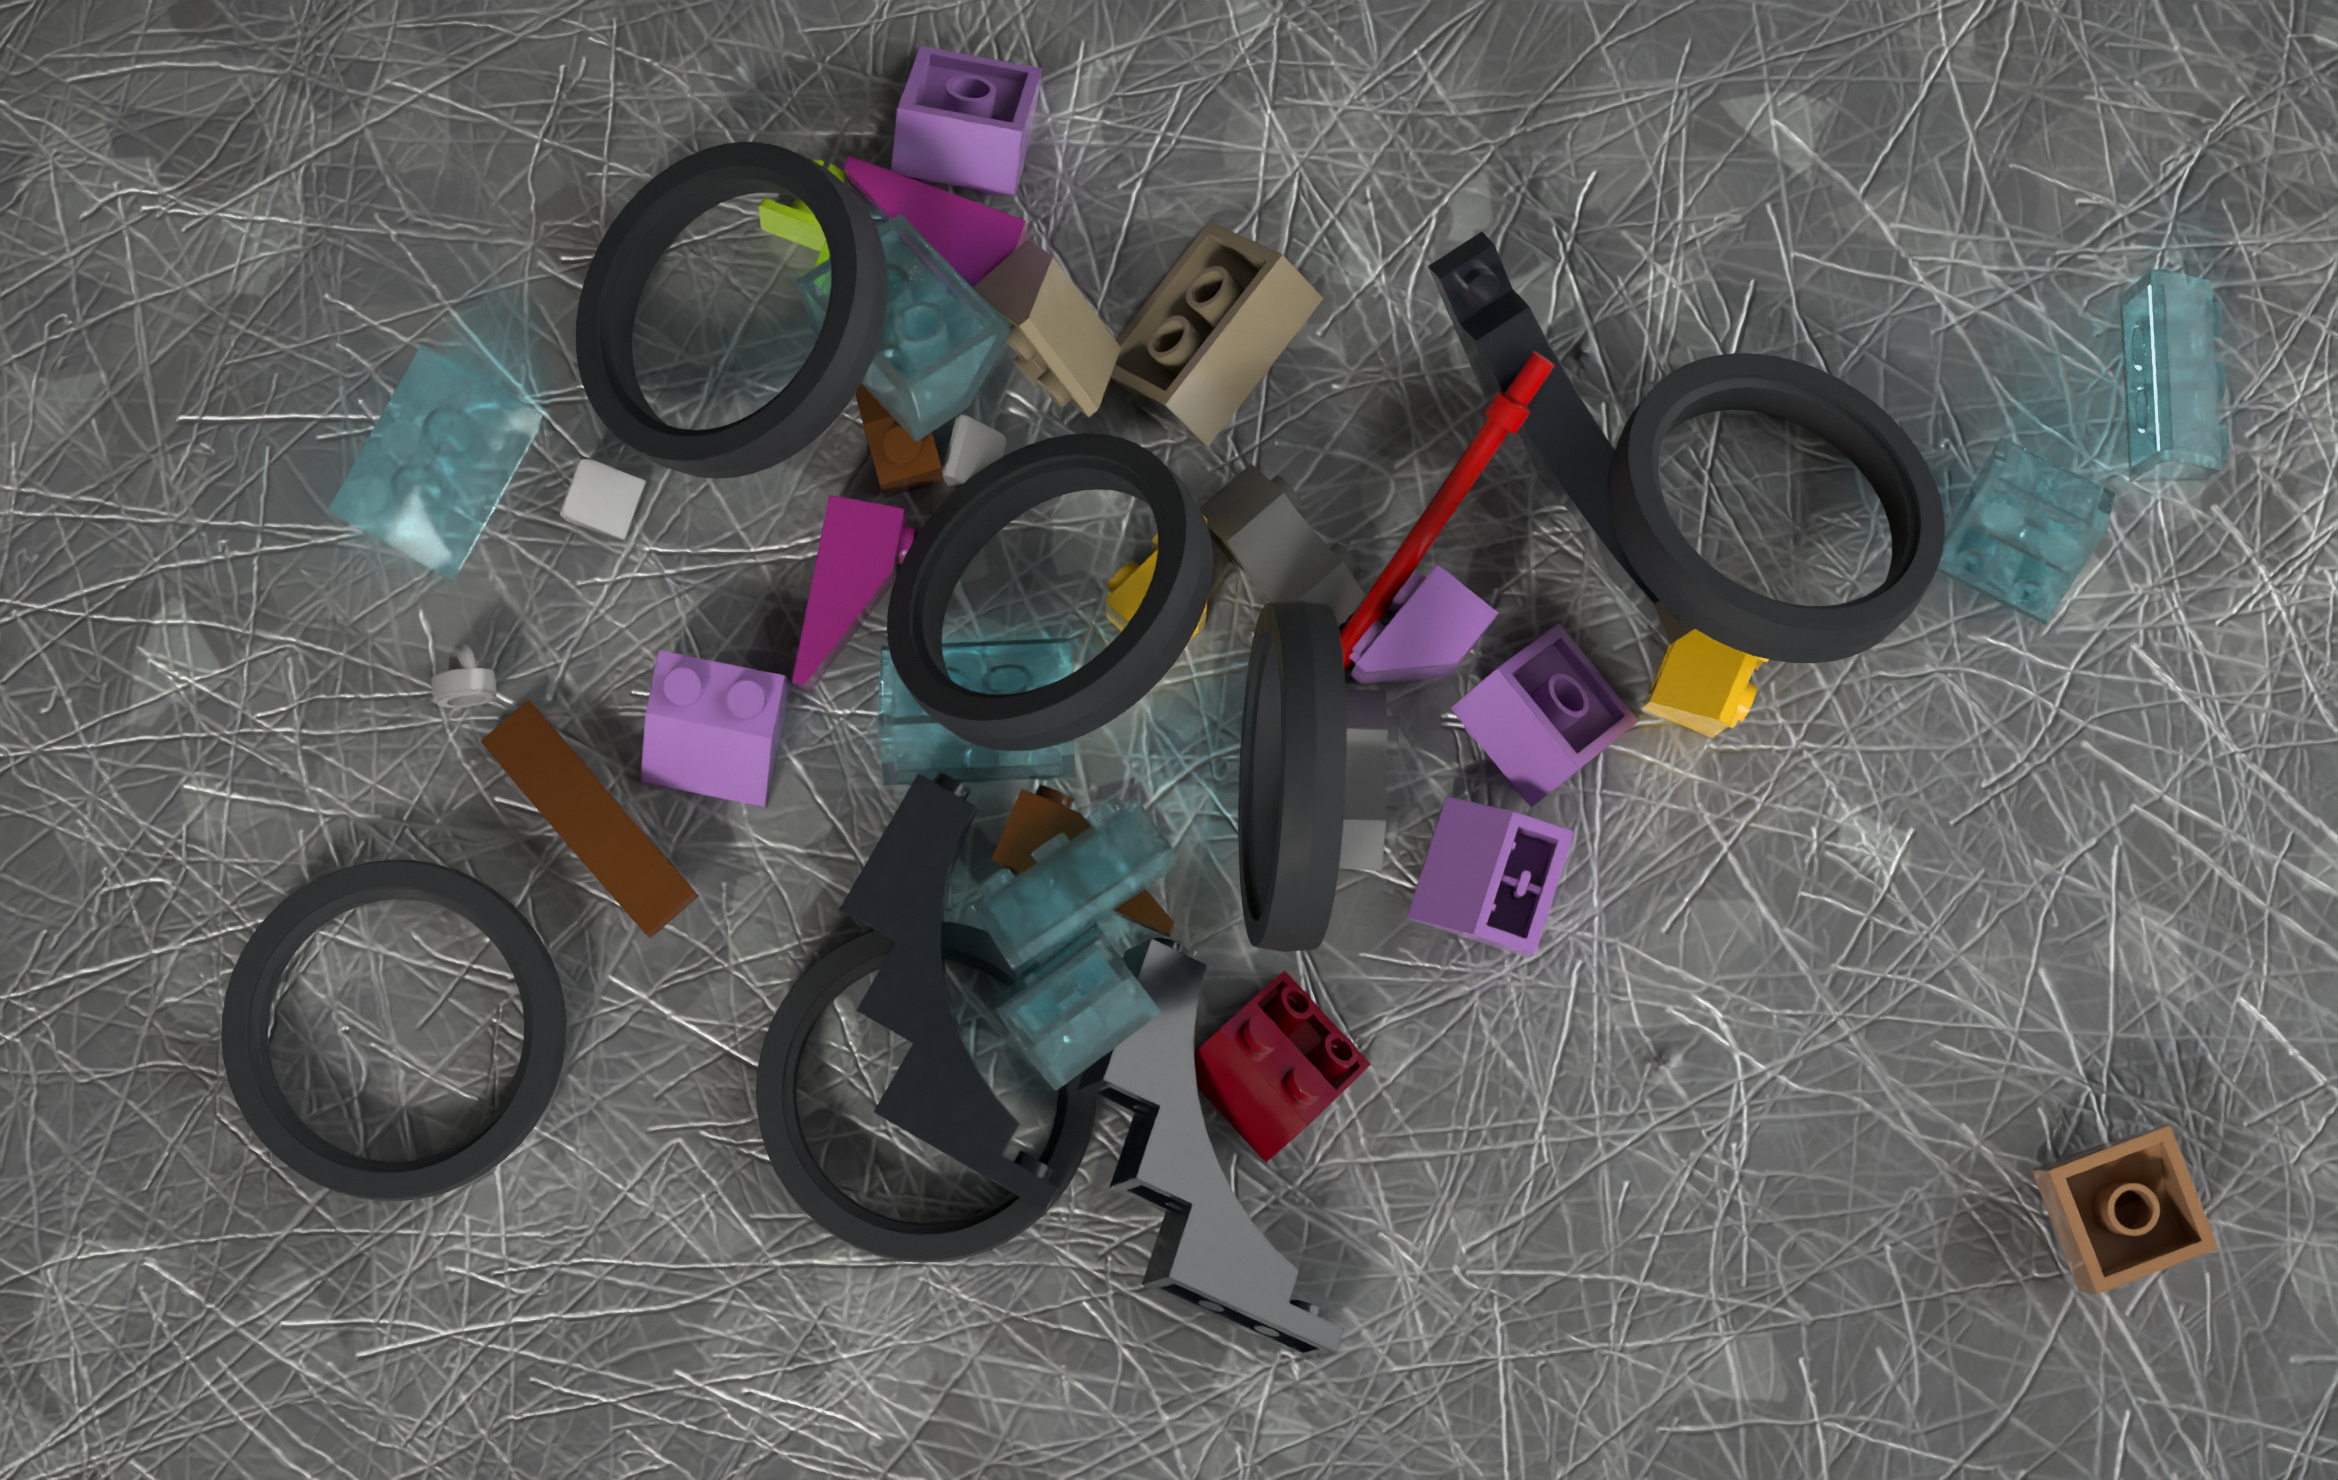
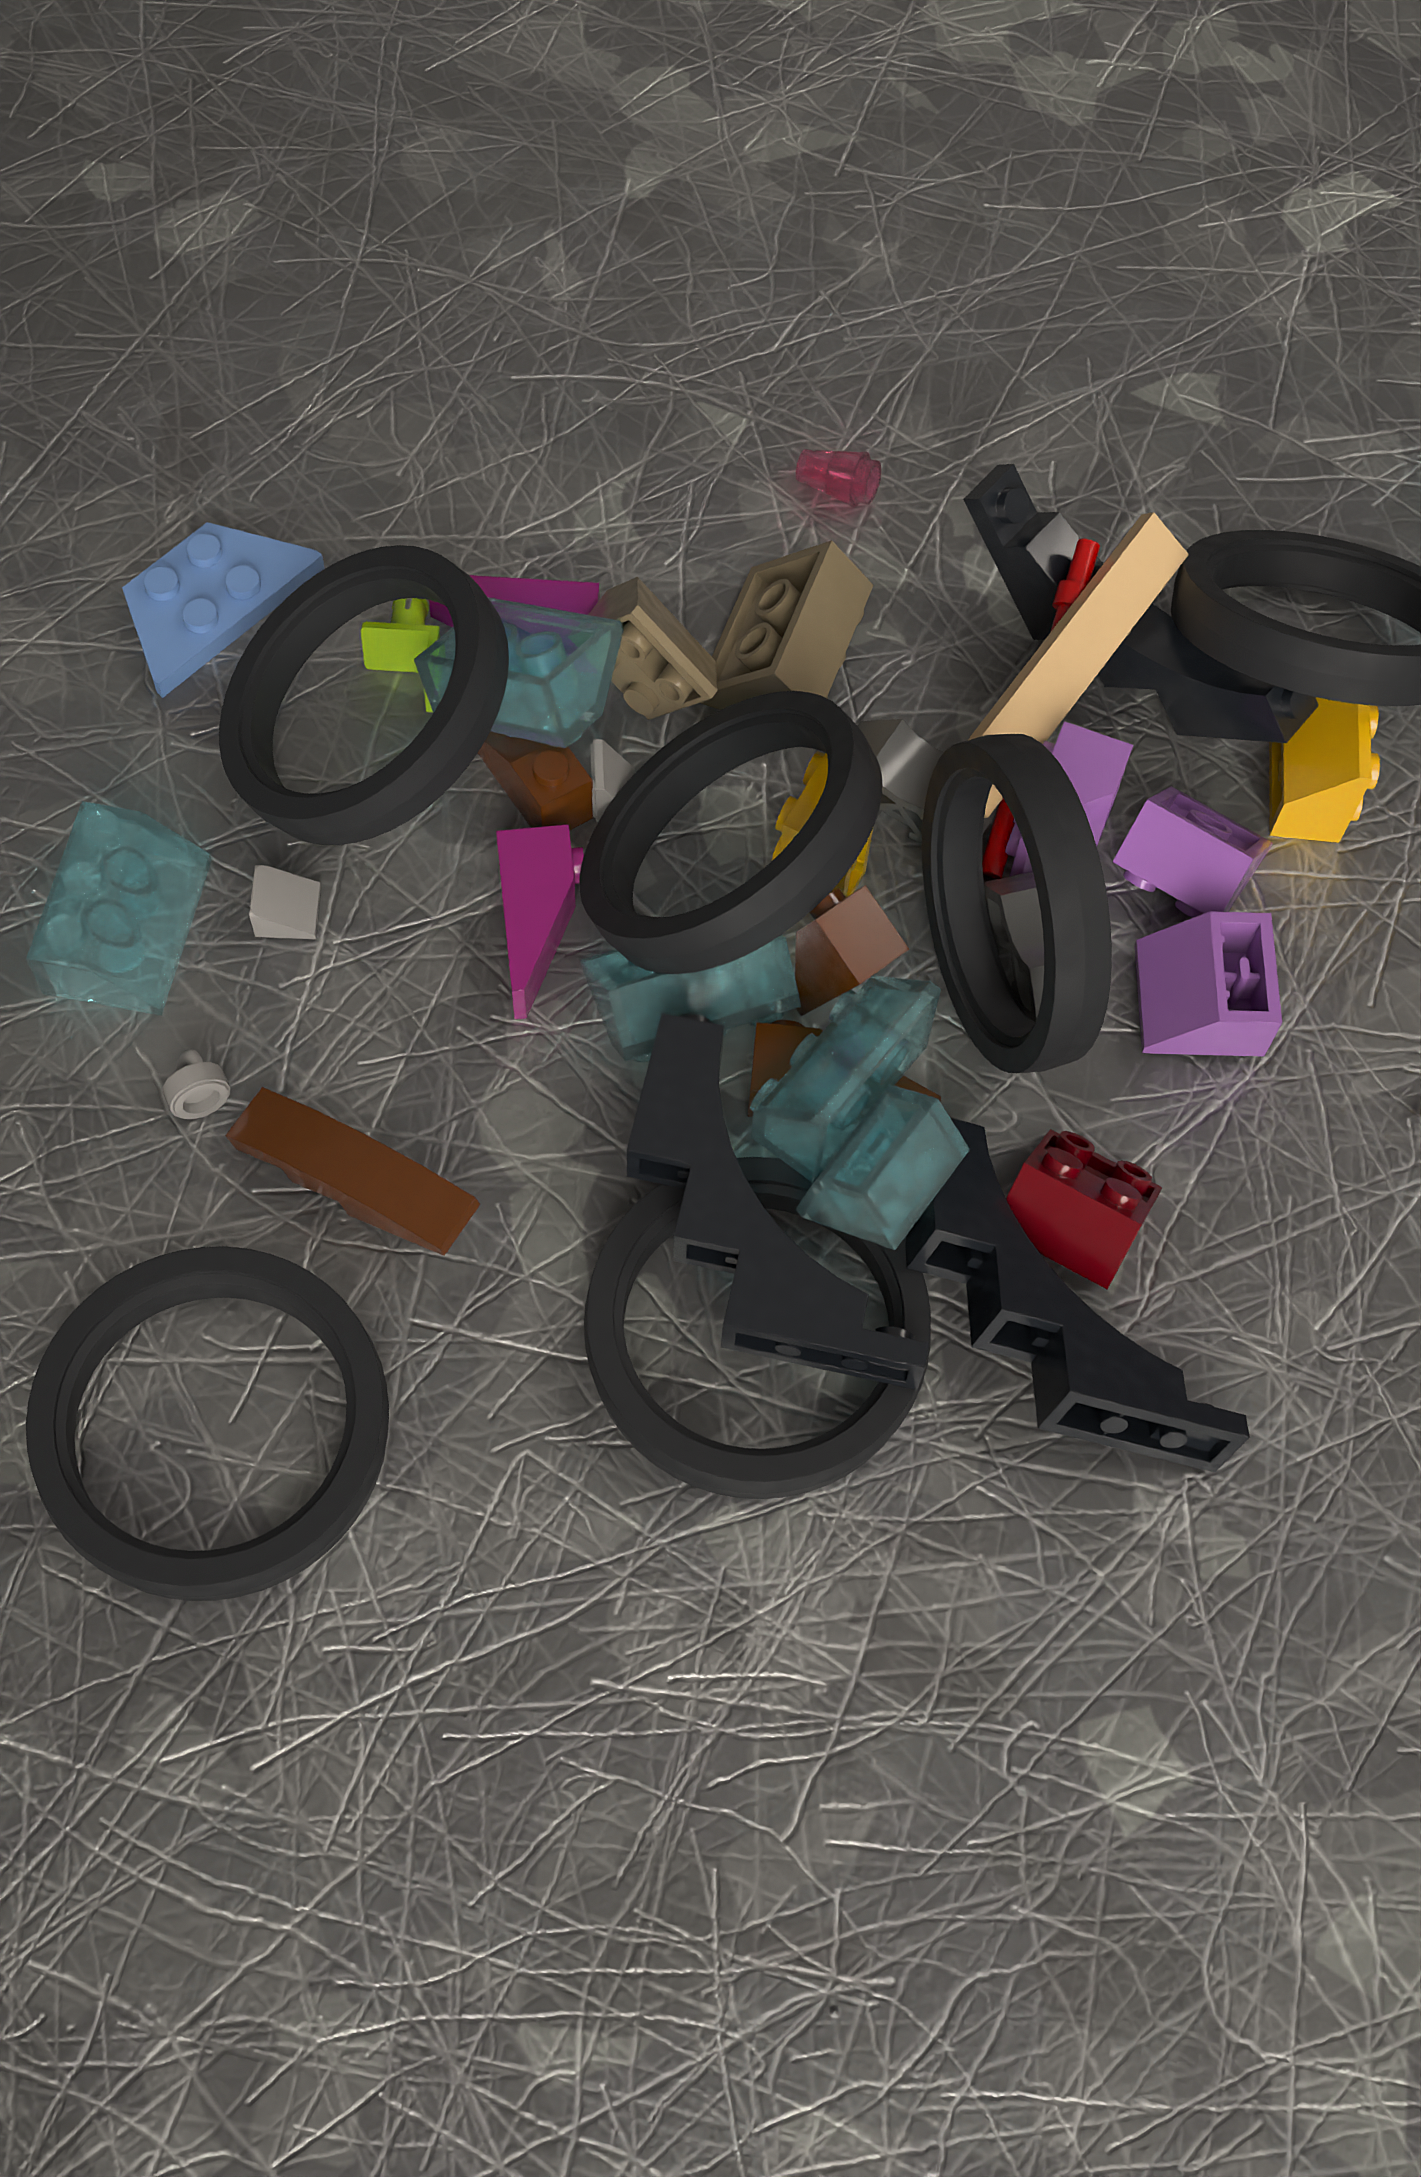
camera: 20 degrees left, 20 degrees down
medium lavender slope [640,650,792,808] -> none
medium lavender slope [891,46,1043,197] -> none
none -> medium blue wing [122,522,325,698]
none -> reddish brown slope [794,885,909,1016]
none -> clear pink cone [796,449,881,507]
none -> tan tile [968,512,1189,818]

